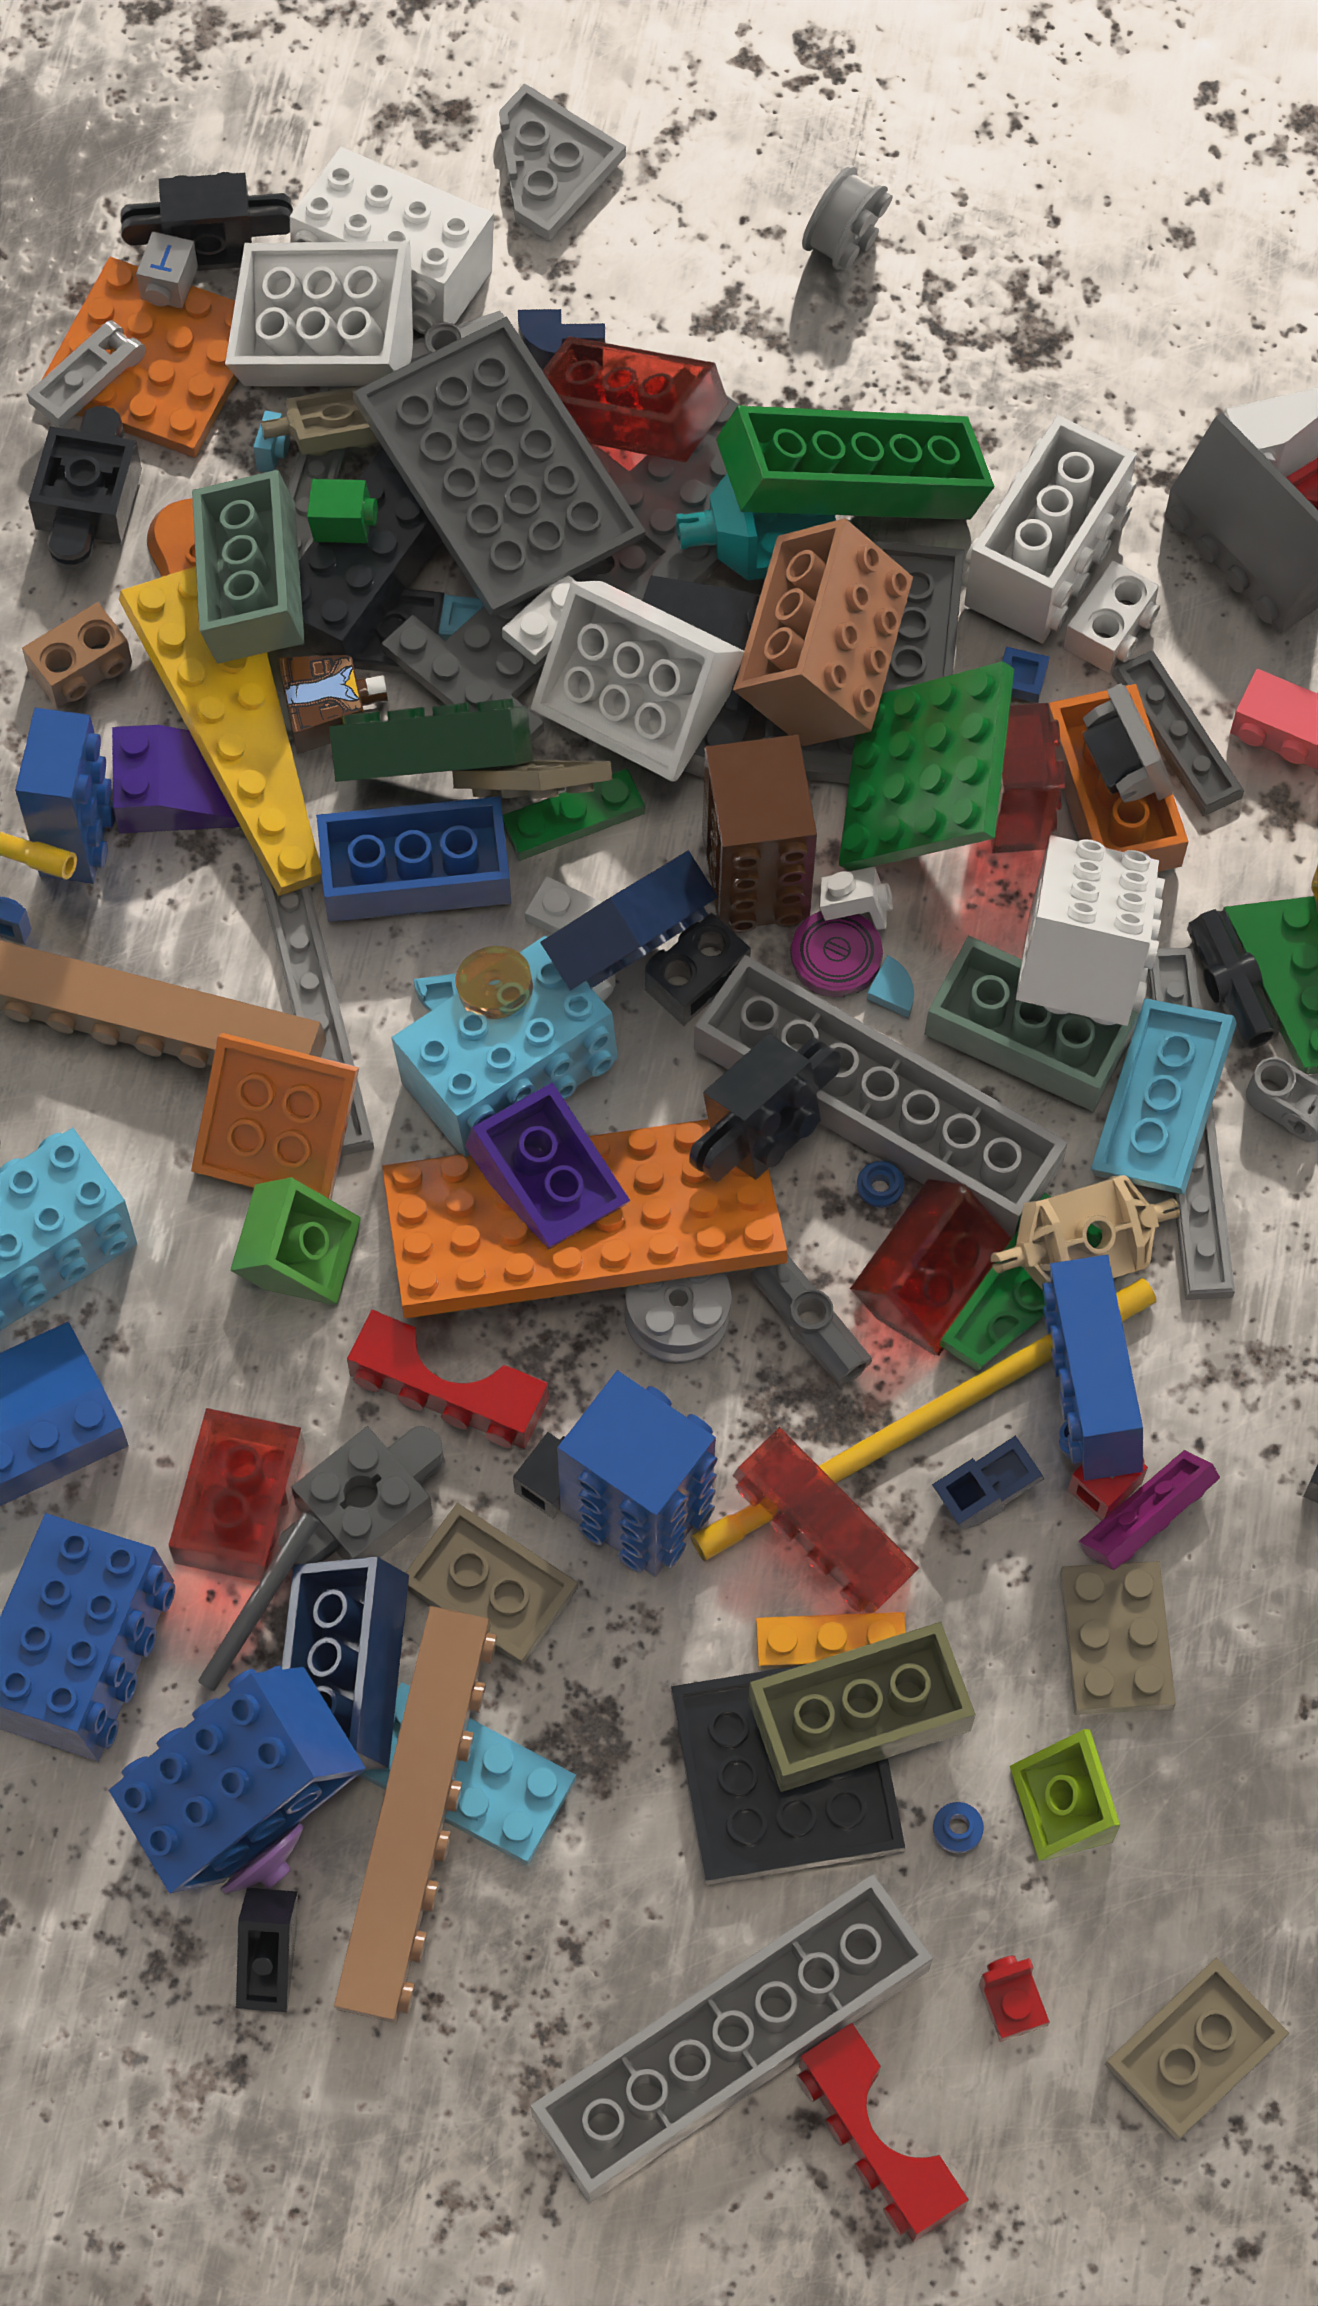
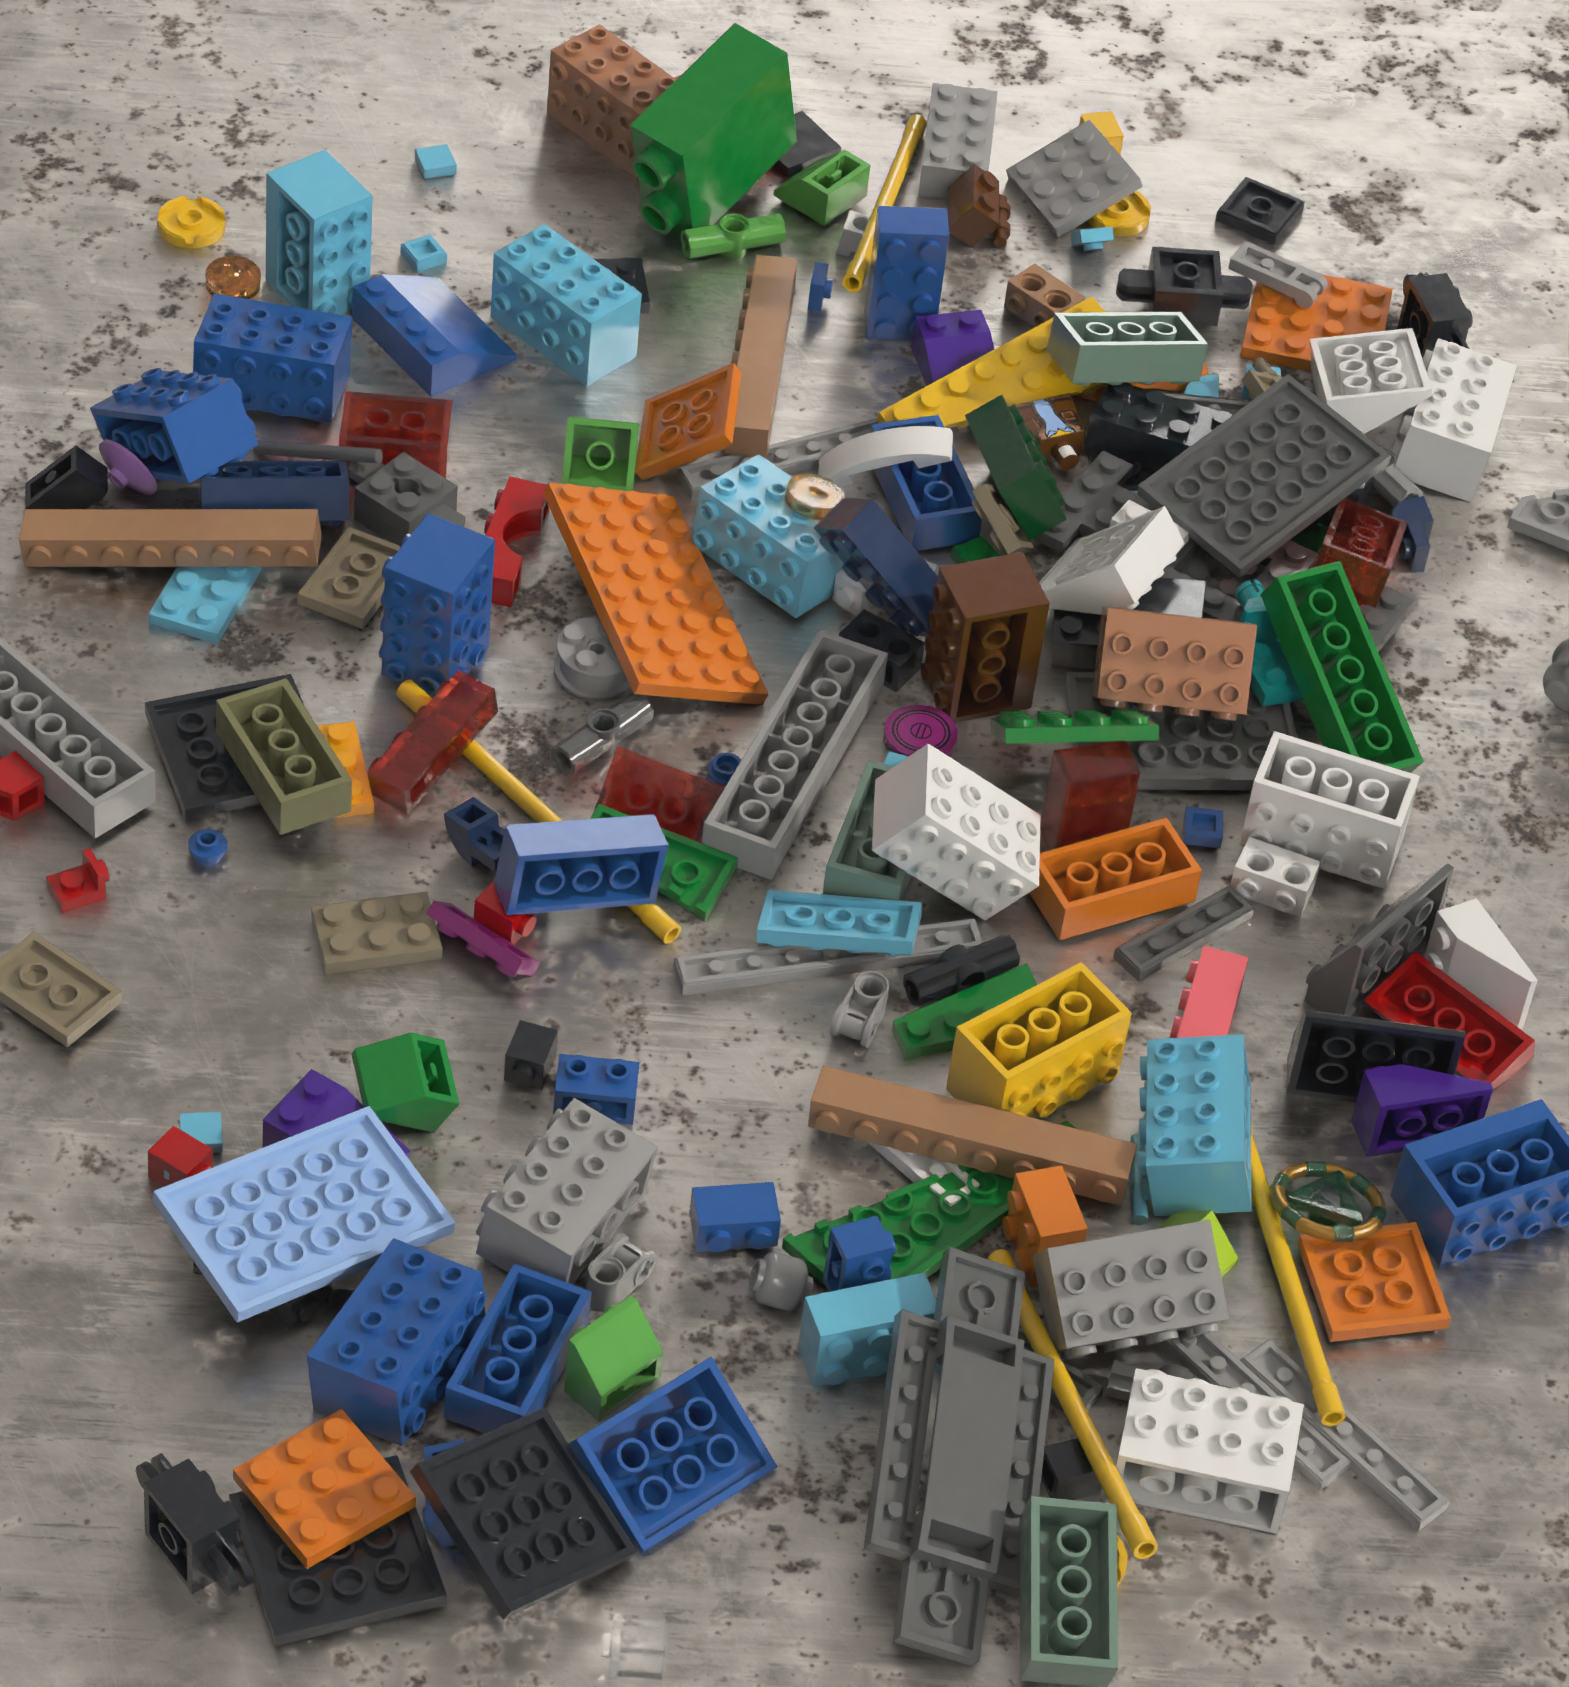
camera: 75 degrees right, 20 degrees down
light grey brick [136,232,198,309] -> none
green brick [307,479,378,543] -> none
dark purple slope [465,1082,630,1249] -> none
black brick [689,1034,841,1182] -> none
white bracket [820,866,893,930] -> none
tan plate [991,1175,1180,1290] -> none
lime slope [1010,1729,1120,1861] -> none
piece [1081,683,1174,803] -> none
none -> white slope [817,426,953,492]

